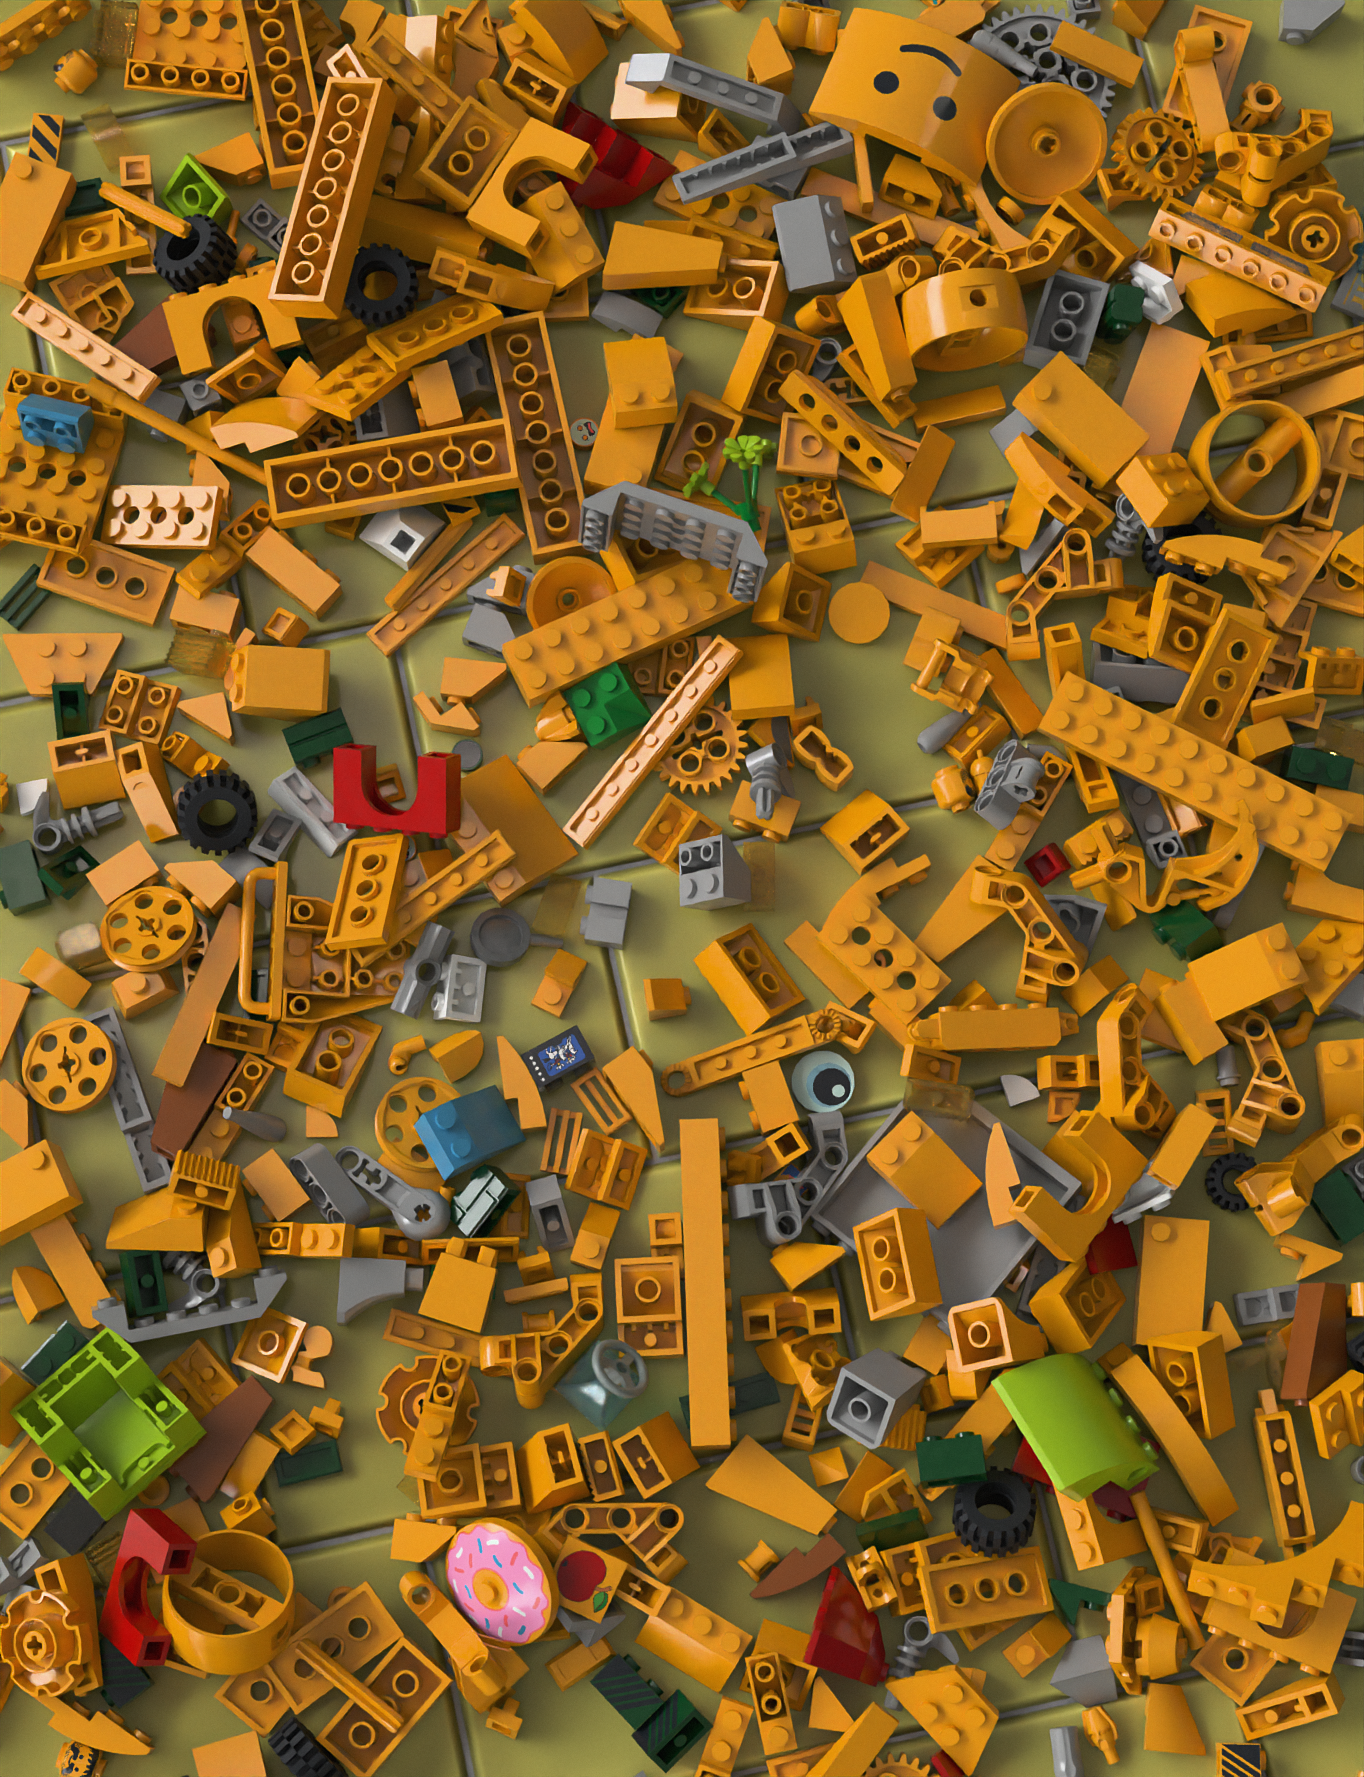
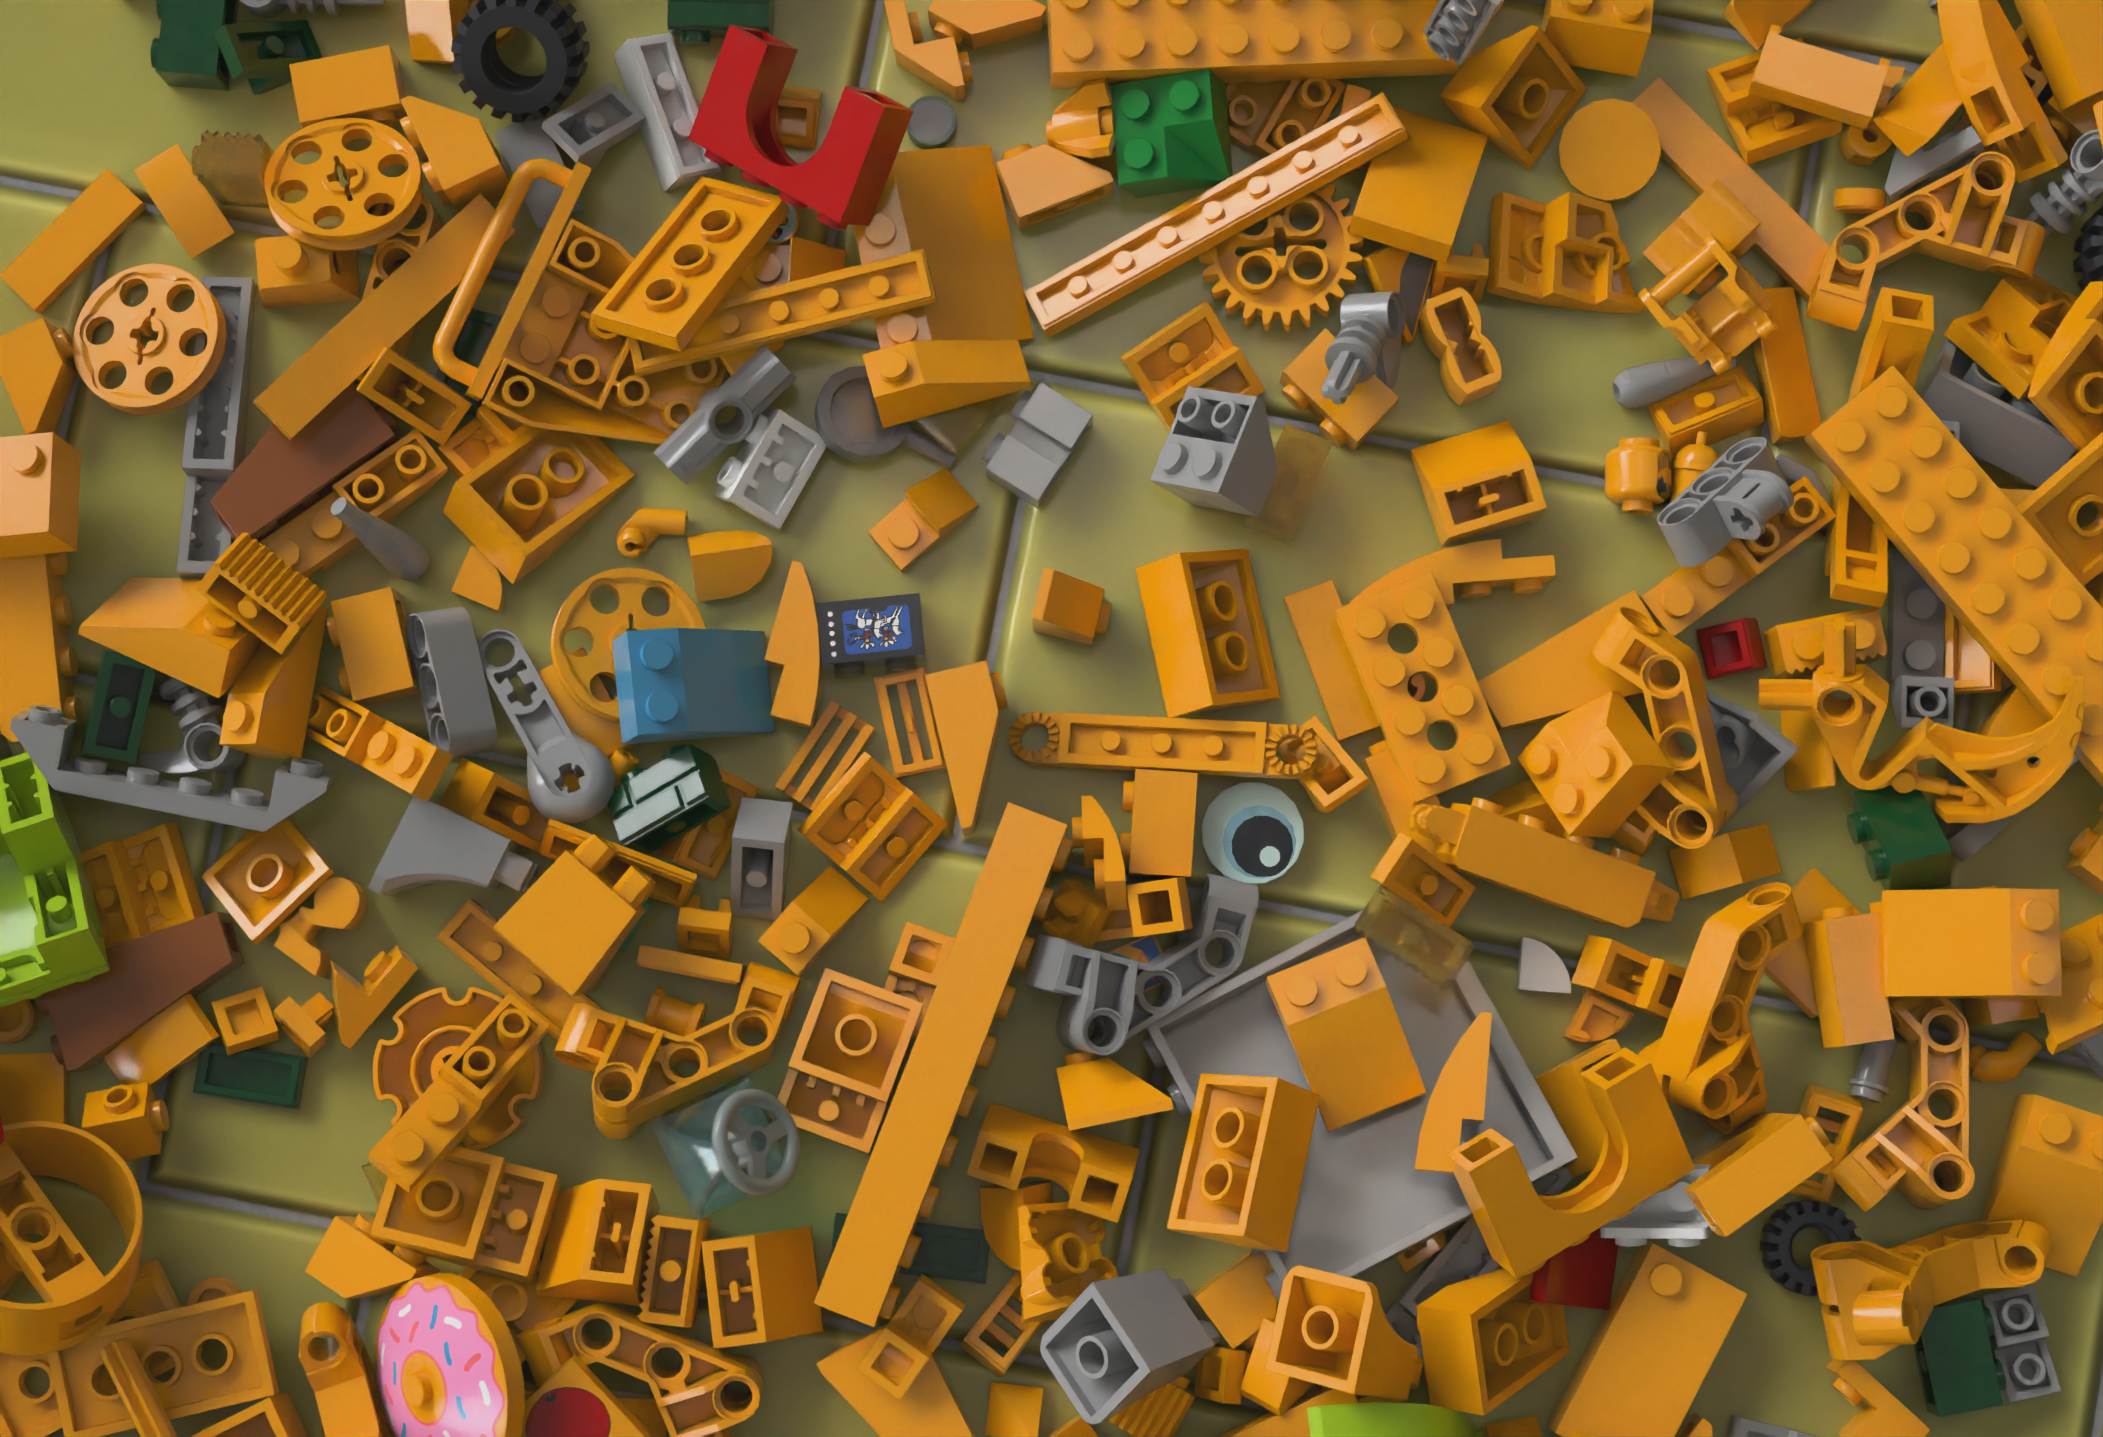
camera: 25 degrees right, 5 degrees up
none -> light orange slope [329,945,418,1049]
none -> light orange slope [856,1274,966,1400]
none -> light orange slope [862,340,1032,428]
none -> light orange slope [1072,795,1128,911]
none -> light orange slope [1487,191,1645,314]
none -> light orange slope [1517,690,1673,838]

